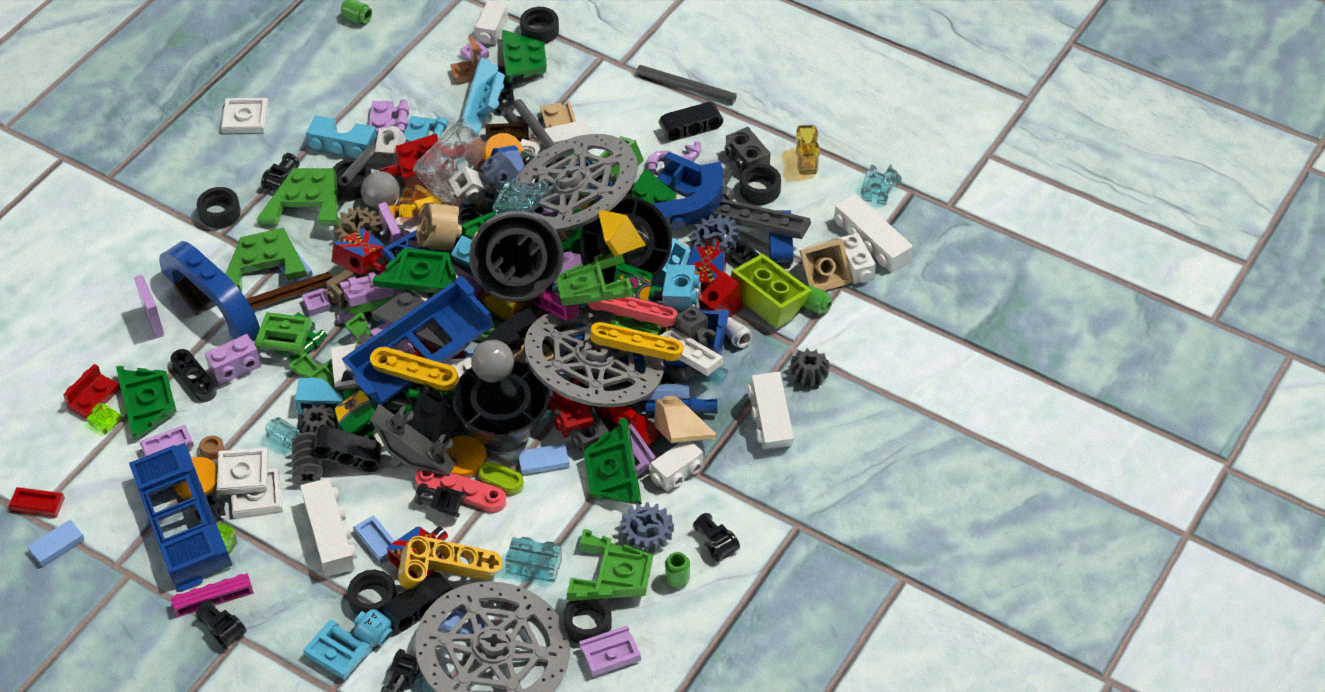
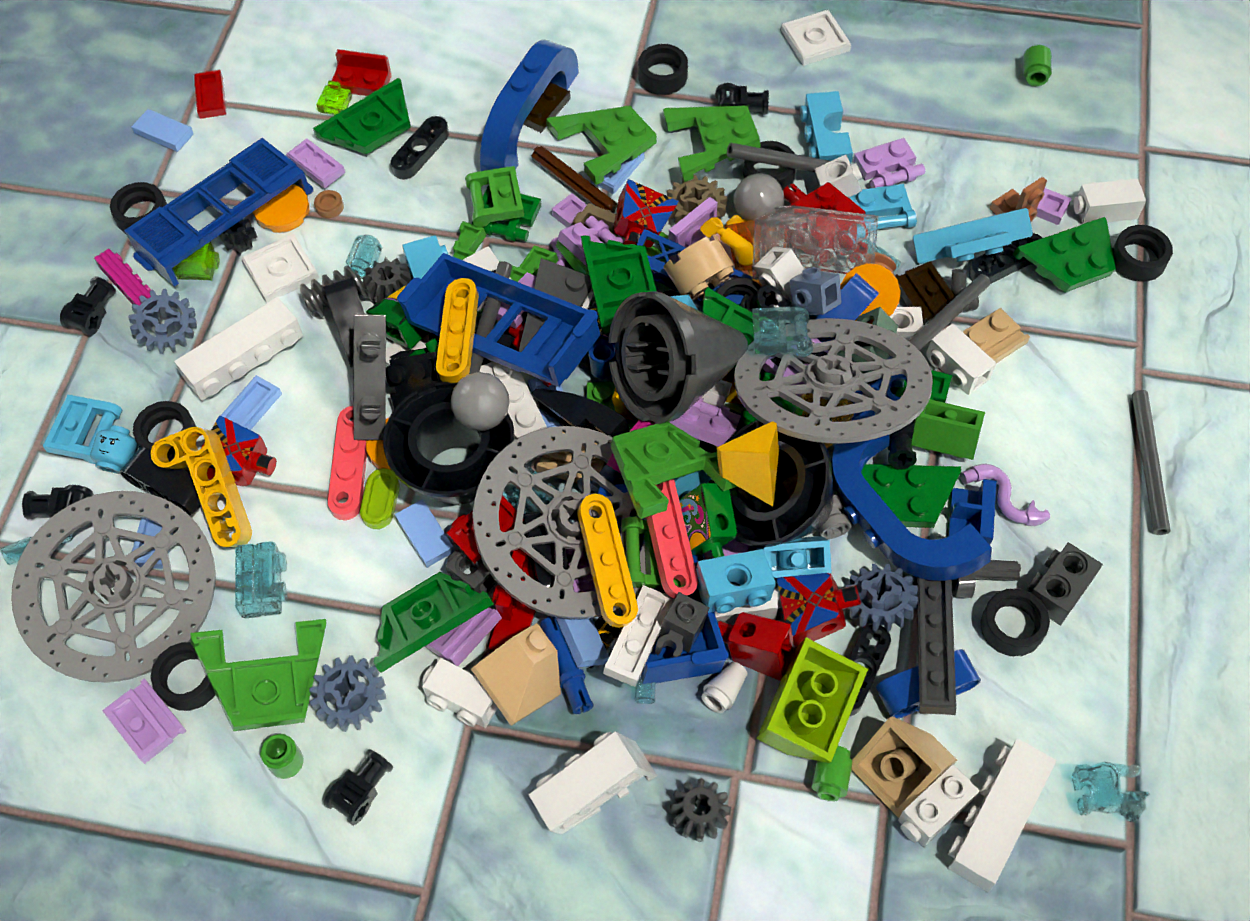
camera: 70 degrees right, 10 degrees up
lavender tile [134,275,164,338] -> none
lavender brick [204,334,261,386] -> none
white tile [217,448,268,495] -> none
black connector [415,483,467,518] -> none
black beam [658,102,724,141] -> none
clear yellow brick [795,125,820,175] -> none
none -> black tyre [110,182,167,234]
none -> sand blue gear [128,289,197,354]

